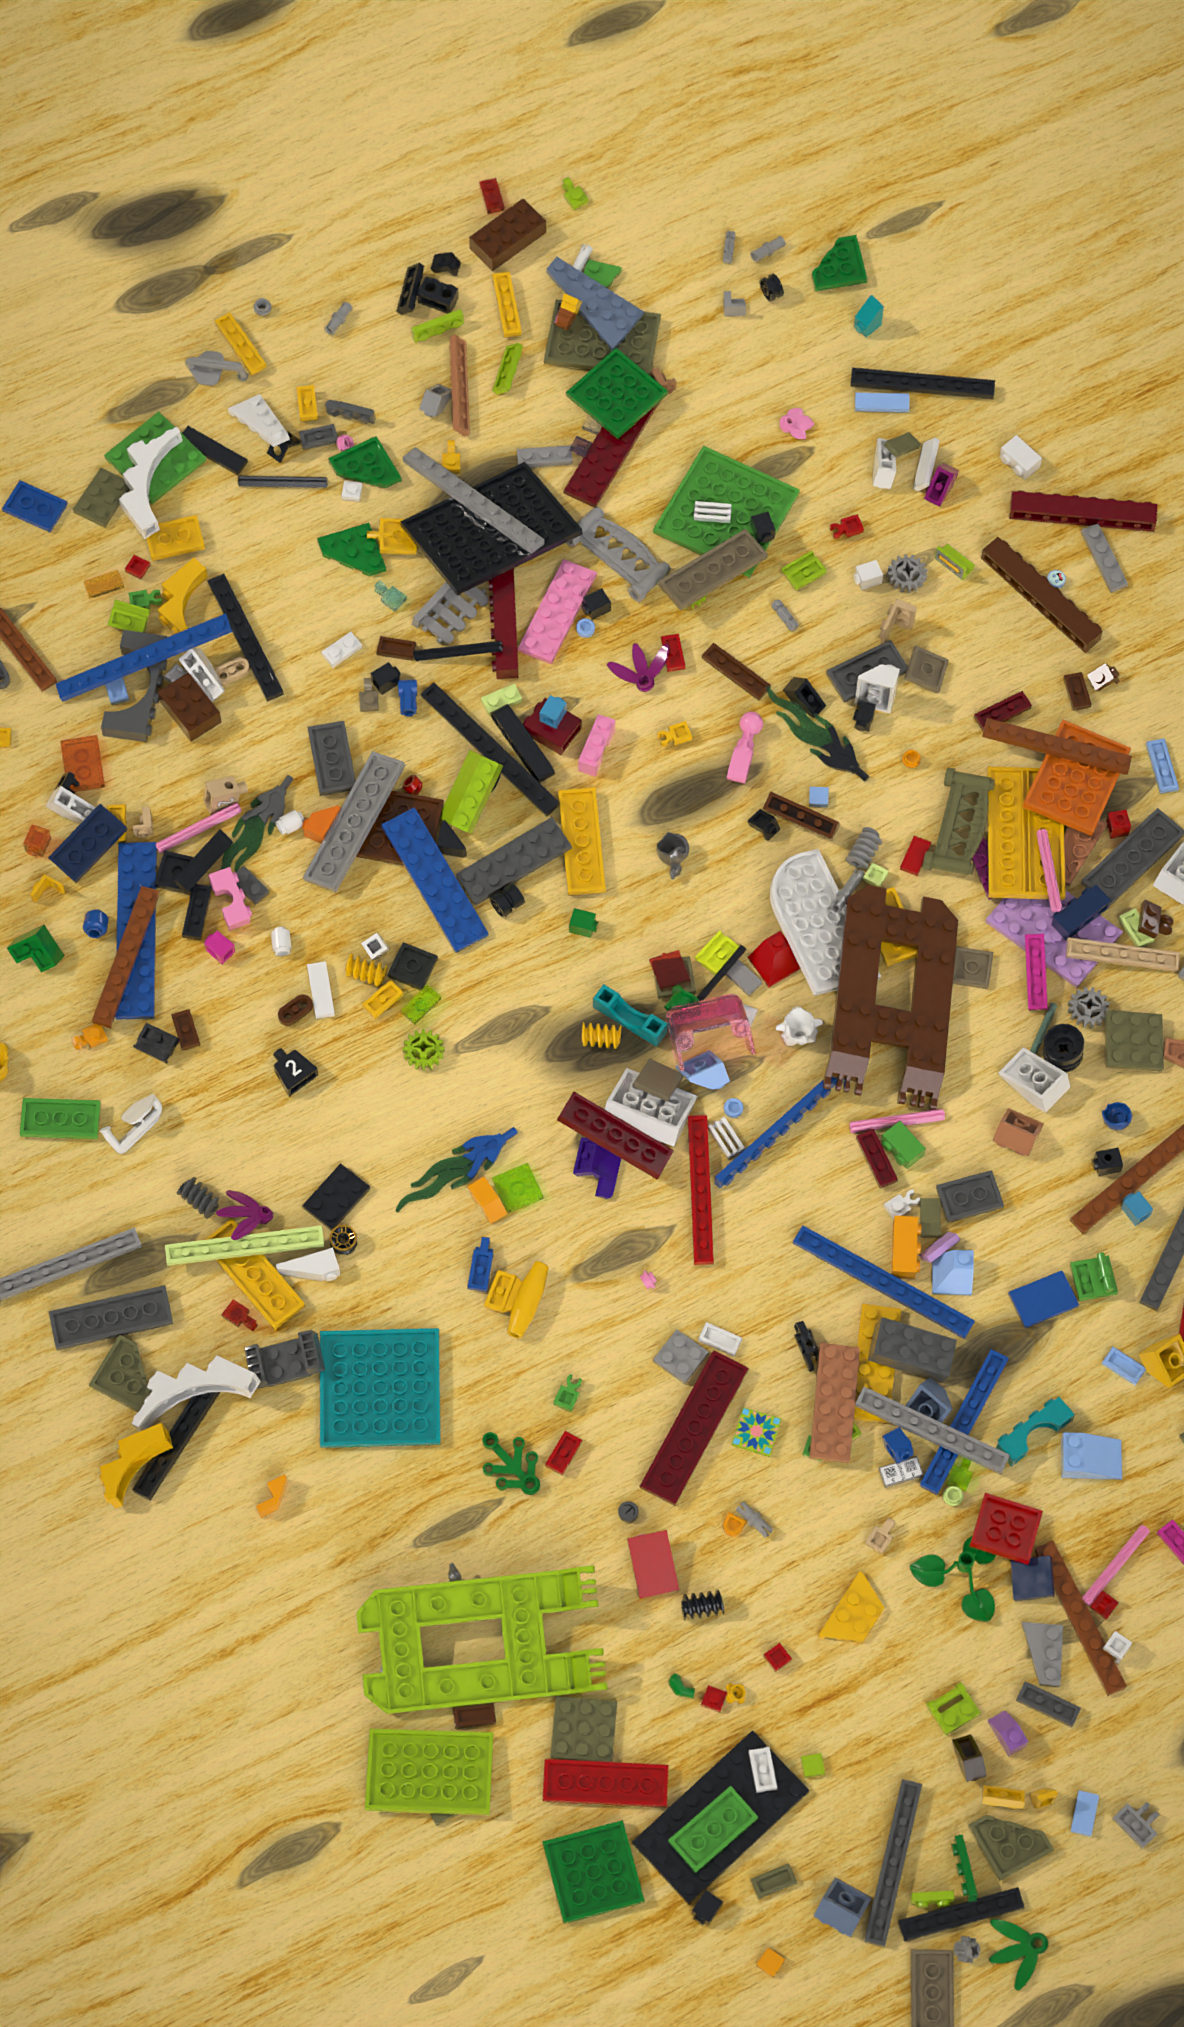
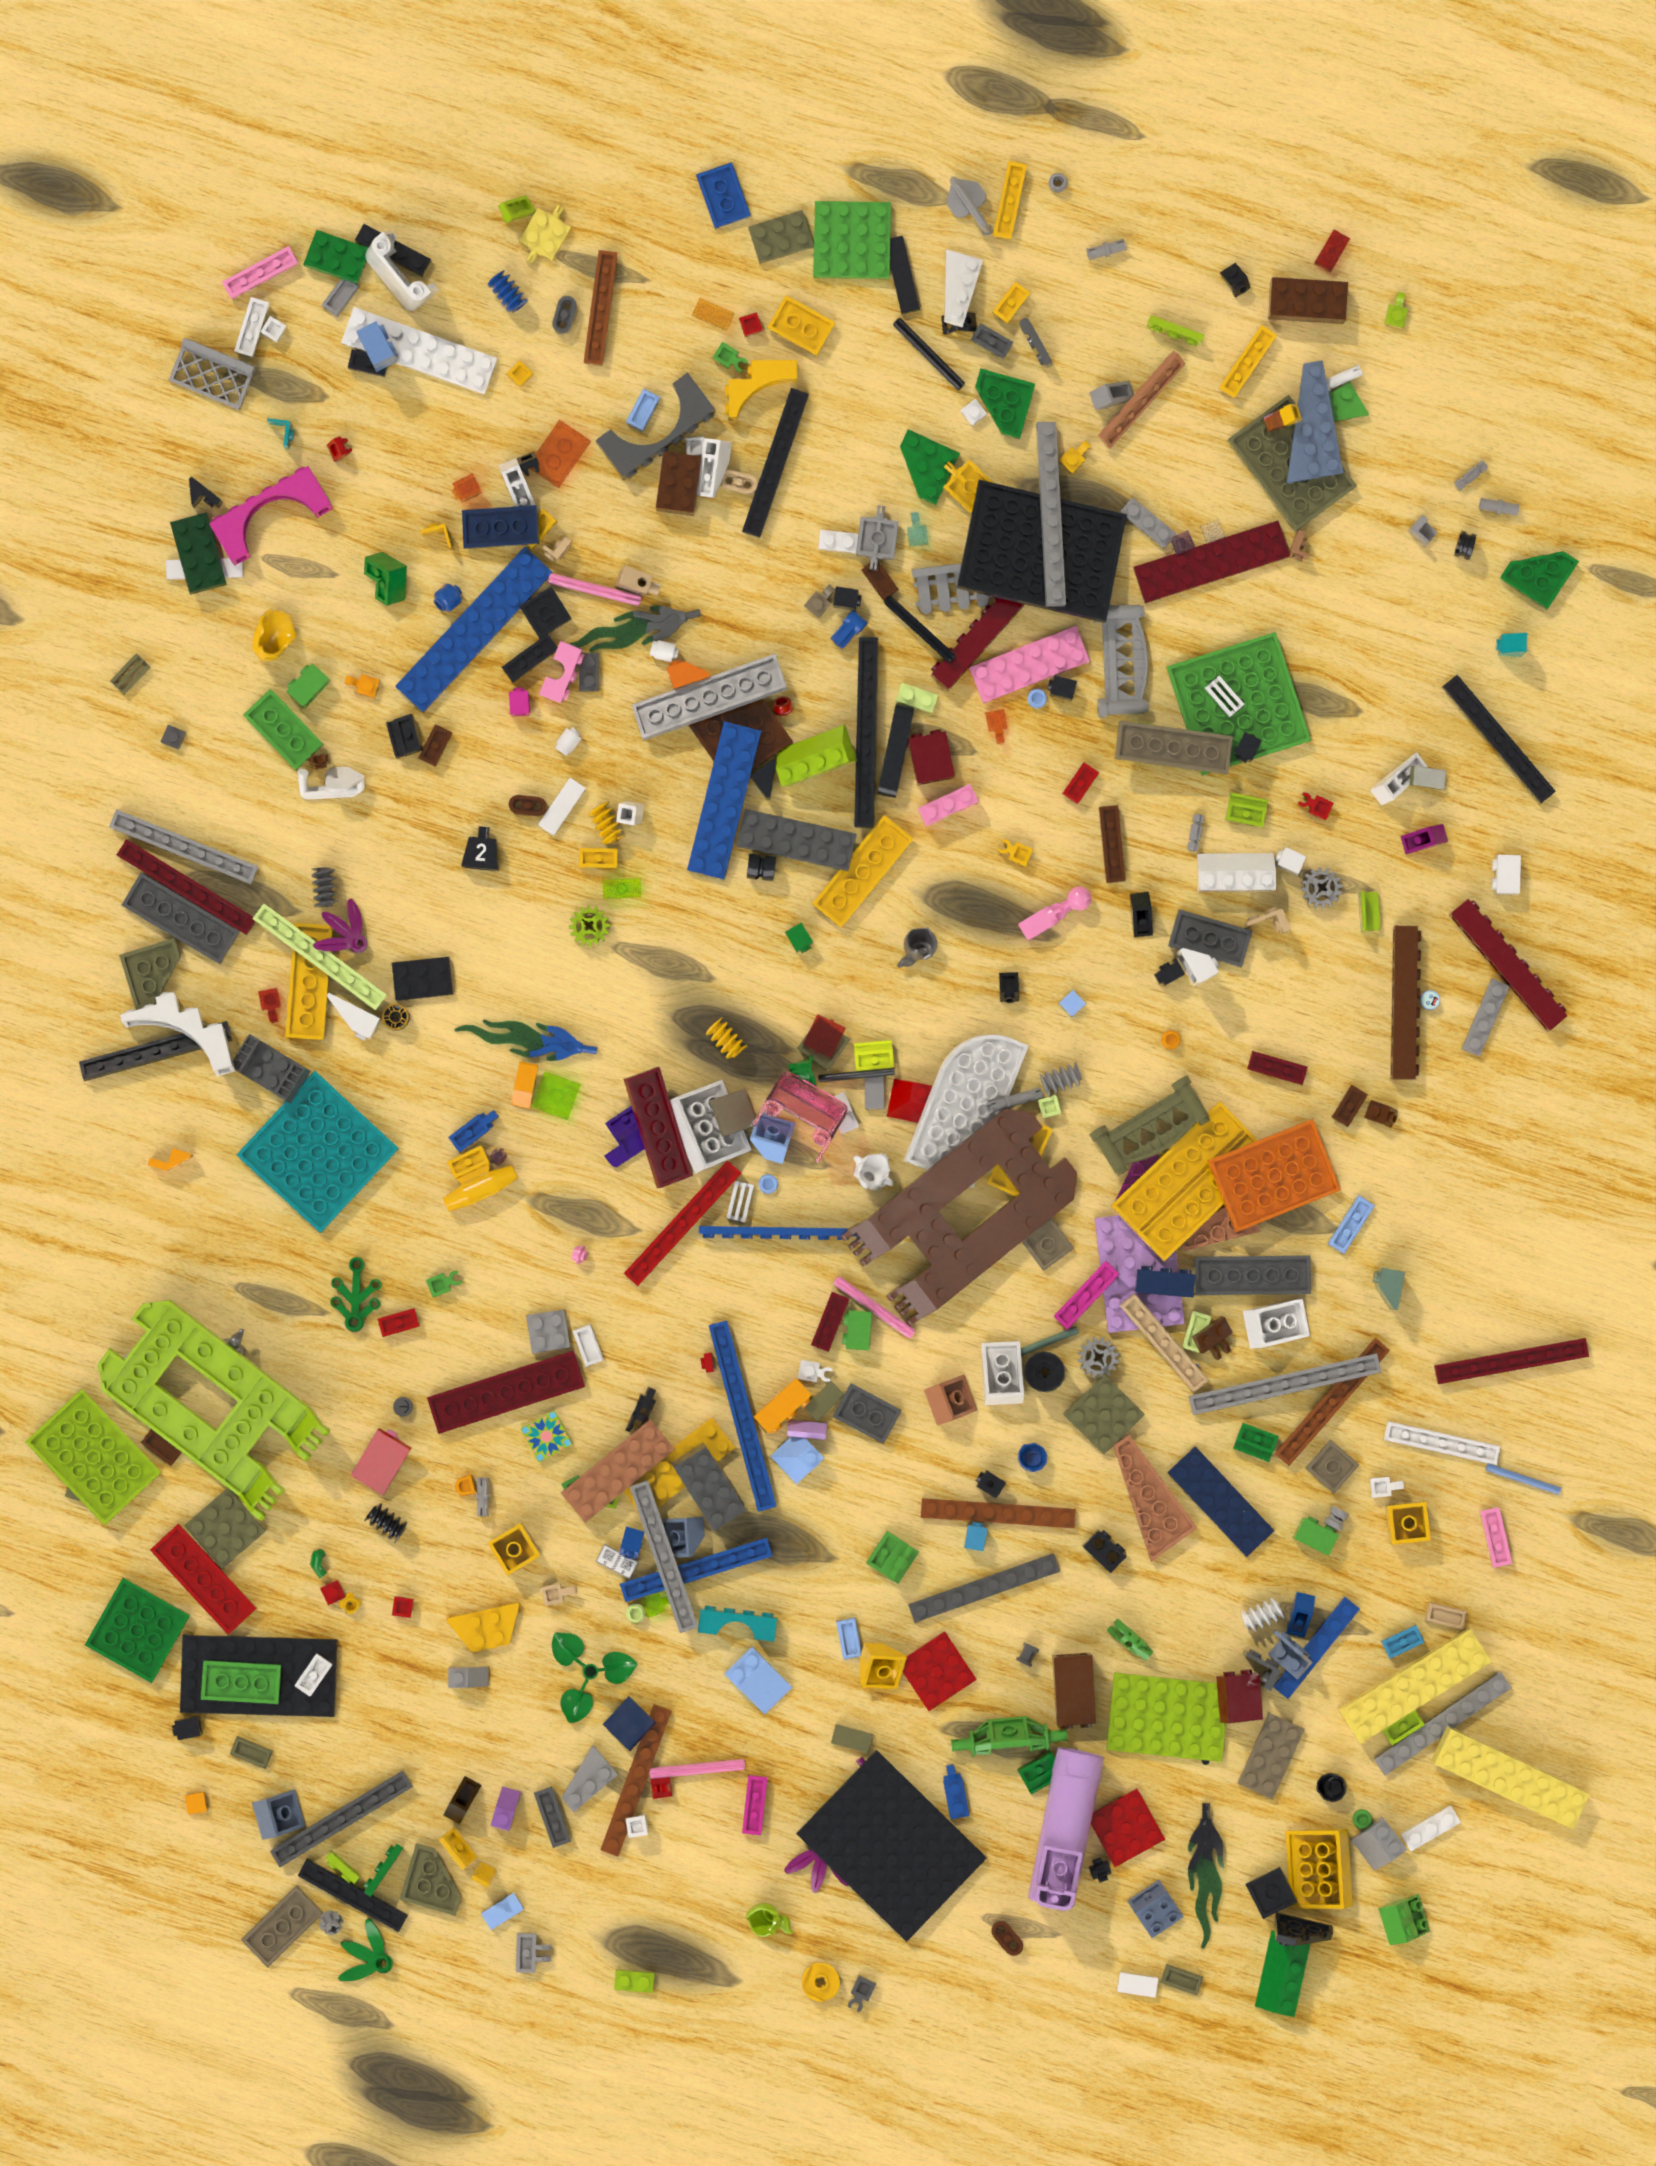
camera: 40 degrees right, 20 degrees up
blue plate [56,613,233,702] -> none
dark orange plate [92,886,160,1028] -> none
yellow arch [99,1423,173,1509] -> none
lime plate [108,600,151,633] -> none
white arch [119,427,182,539] -> none
black tile [173,829,233,893] -> none
dark grey plate [308,721,356,796] -> none
bright pink plate [337,435,354,452] -> none
pearl dark grey plate [387,942,438,991] -> none
black plate [396,263,425,315] -> none
black brick [417,277,459,314] -> none
lime plate [492,342,523,395] -> none
dark azure brick [539,695,567,729] -> none
green plate [566,348,668,439] -> none
teal arch [593,984,668,1047] -> none
magenta plant [607,643,669,692] -> none
reddish brown brick [763,791,840,841] -> none
piece [766,686,870,782] -> none
bright pink plate [779,408,814,439] -> none
lime tile [801,1753,825,1778] -> none
light blue tile [855,393,909,412] -> none
red tile [900,836,931,876] -> none
dark tan tile [904,646,949,693] -> none
white tile [913,437,939,491] -> none
lime plate [926,1682,981,1736] -> none
red plate [970,1493,1043,1565] -> none
dark orange plate [982,718,1132,775] -> none
blue tile [1008,1270,1079,1328] -> none
bright pink axle [1037,829,1062,912] -> none
red brick [1106,810,1131,839] -> none
none -> dark red plate [116,839,256,935]
none -> bright green brick [286,663,331,709]
none -> reddish brown plate [309,753,331,770]
none -> light grey slope [448,1667,489,1688]
none -> yellow brick [488,1522,541,1576]
none -> plate [490,1148,507,1166]
none -> red plate [700,1353,714,1373]
none -> light grey plate [856,506,899,571]
none -> clear orange plate [985,709,1008,744]
none -> white slope [1197,853,1276,892]

